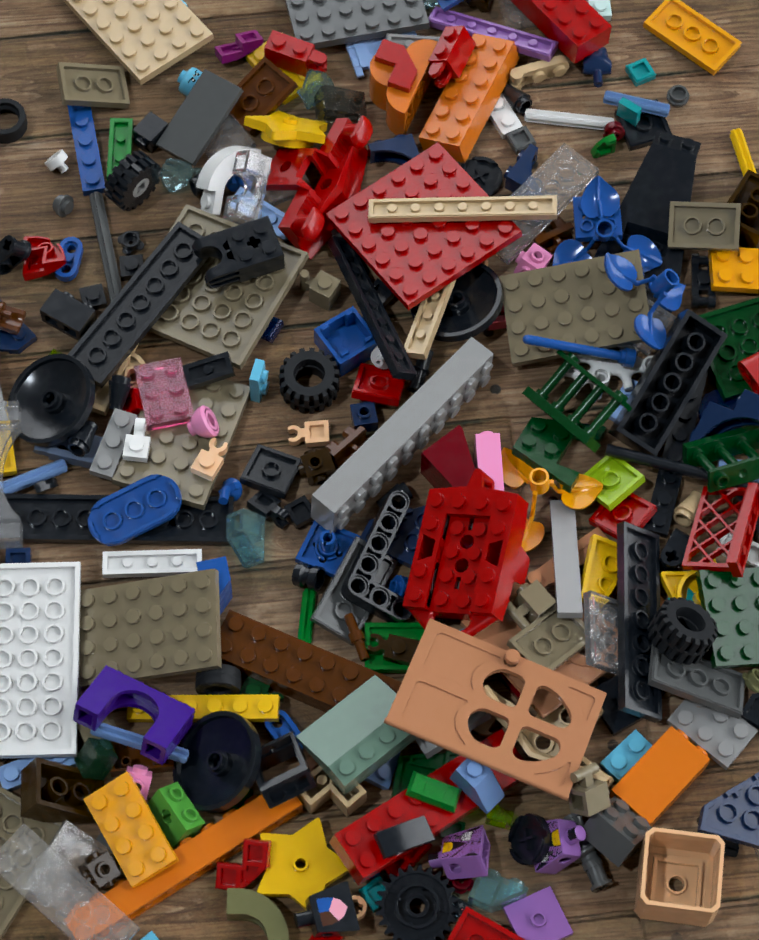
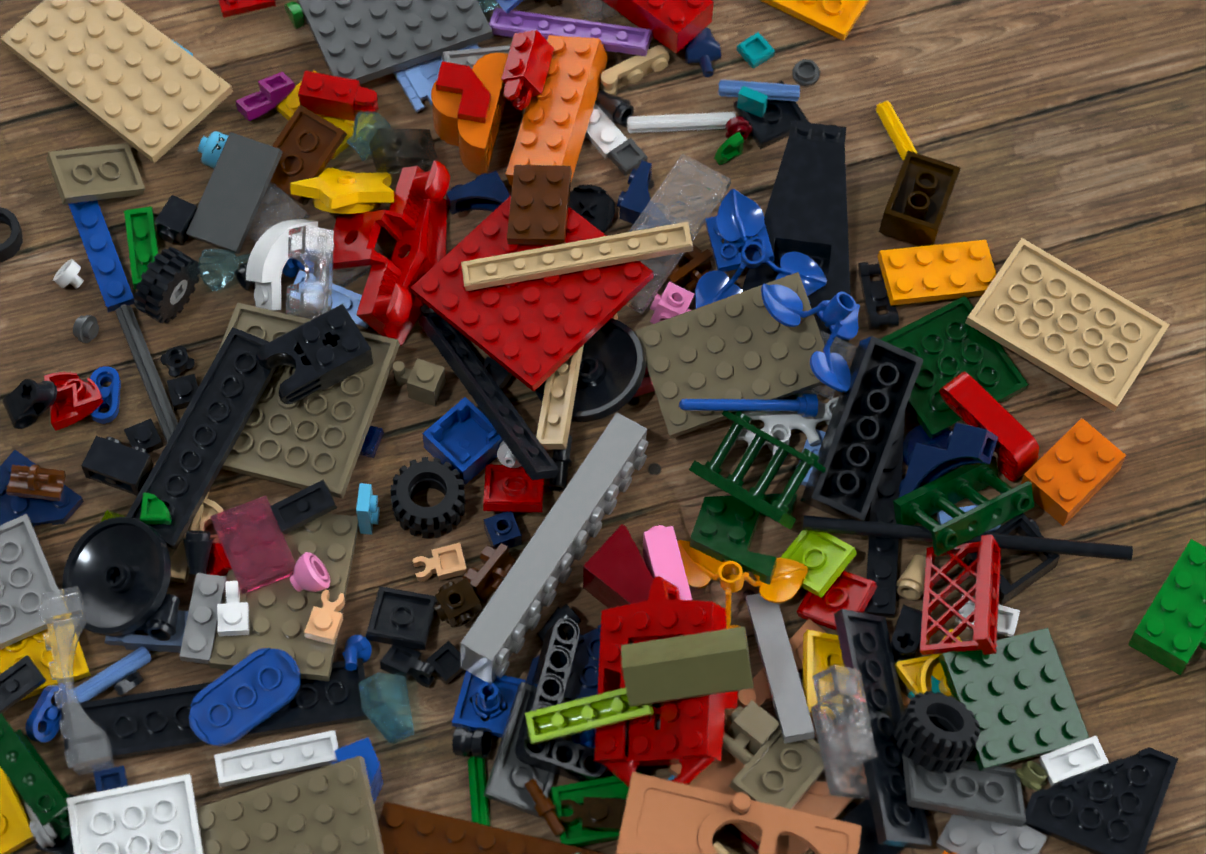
camera: 10 degrees left, 0 degrees up
dark tan plate [668,201,741,252] -> none
none -> green tile [140,493,172,525]
none -> reddish brown plate [507,165,572,245]
none -> lime brick [525,687,653,744]
none -> olive slope [621,626,754,707]
none -> clear arch [813,665,877,767]

